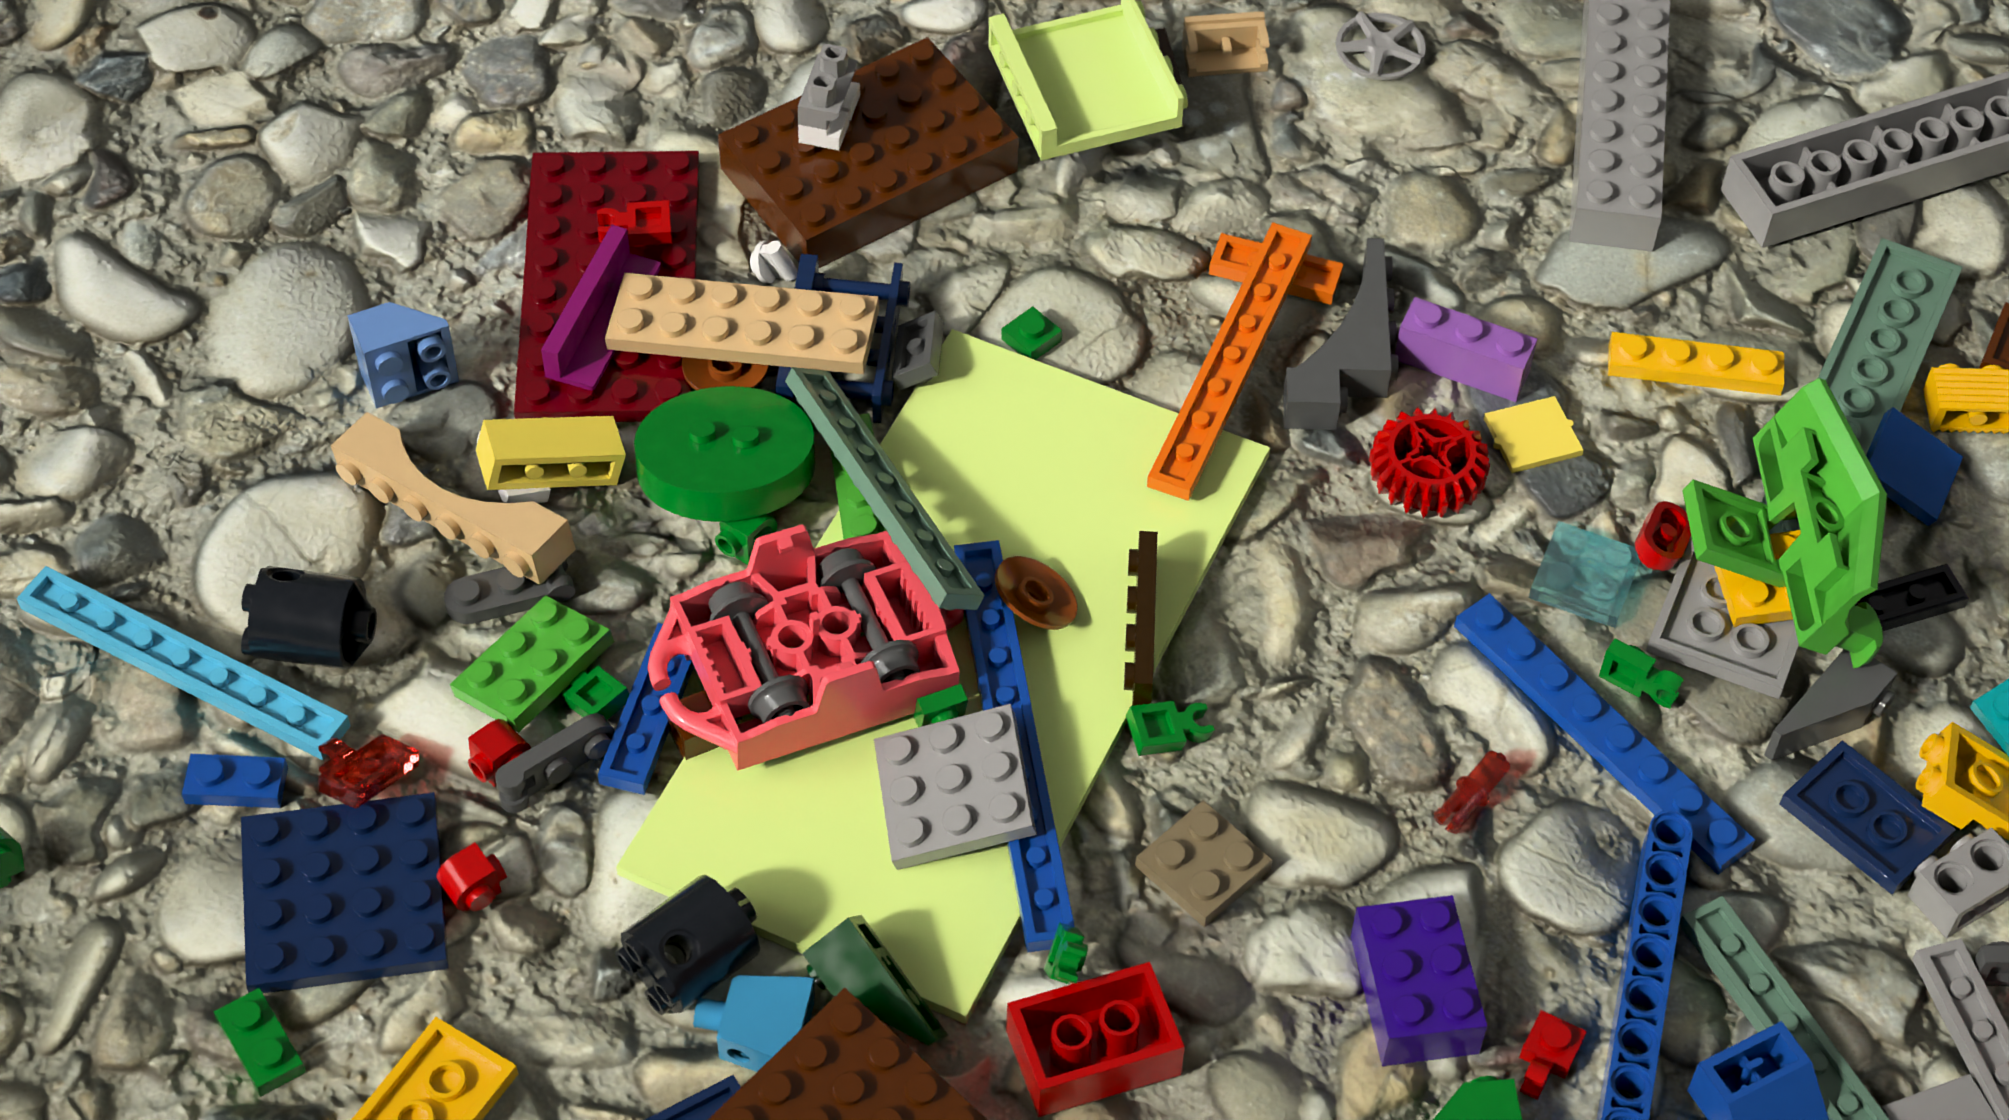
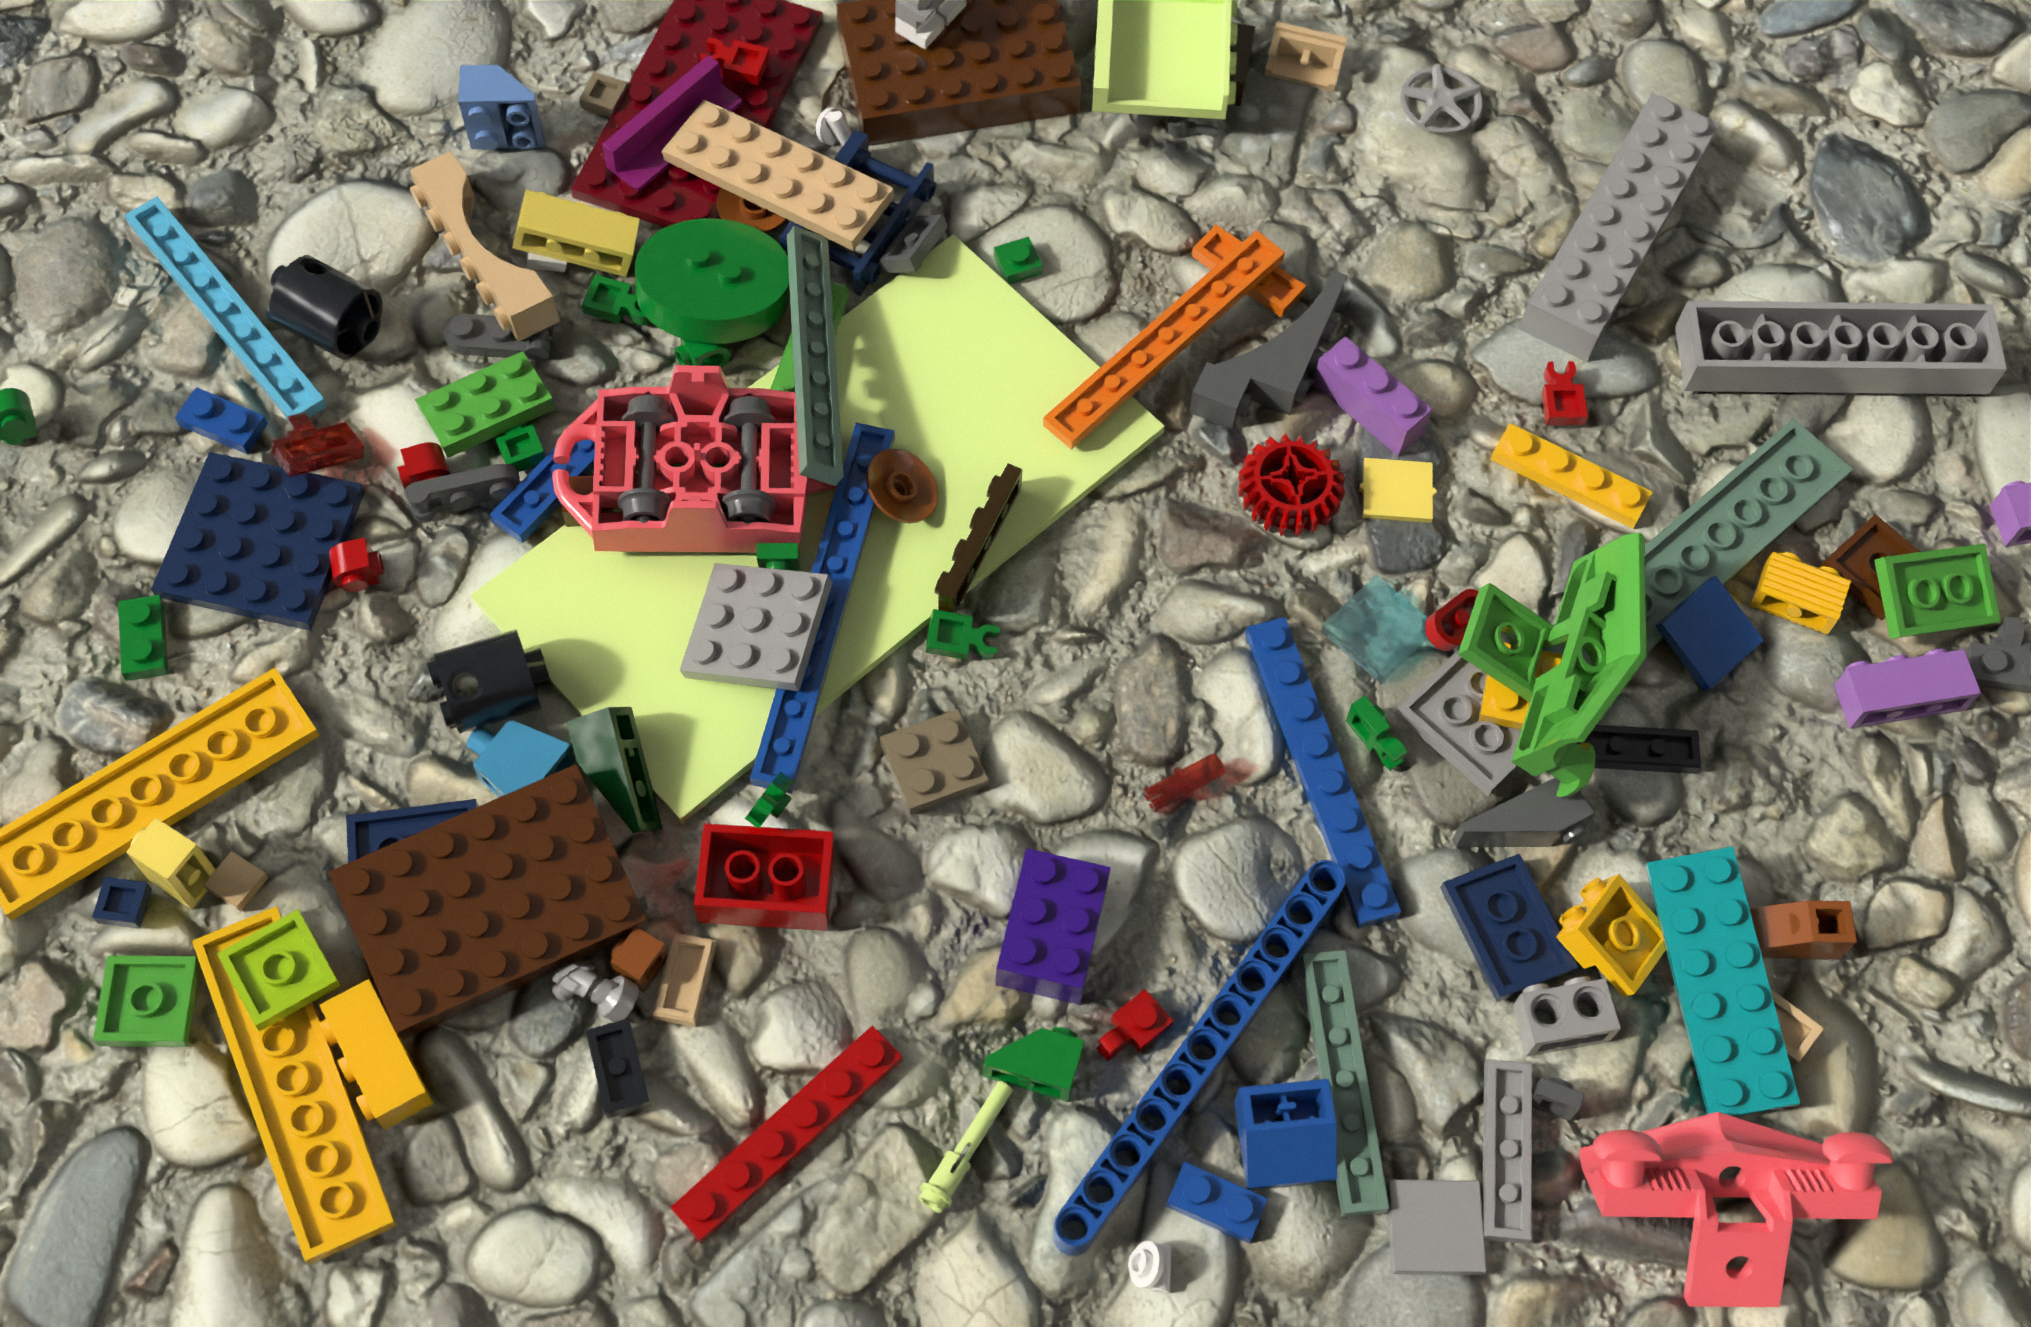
camera: 20 degrees right, 10 degrees up
none -> dark tan plate [579,72,629,118]
none -> green plate [581,274,649,325]
none -> dark grey hand [1167,116,1219,139]
none -> red plate [1541,361,1588,426]

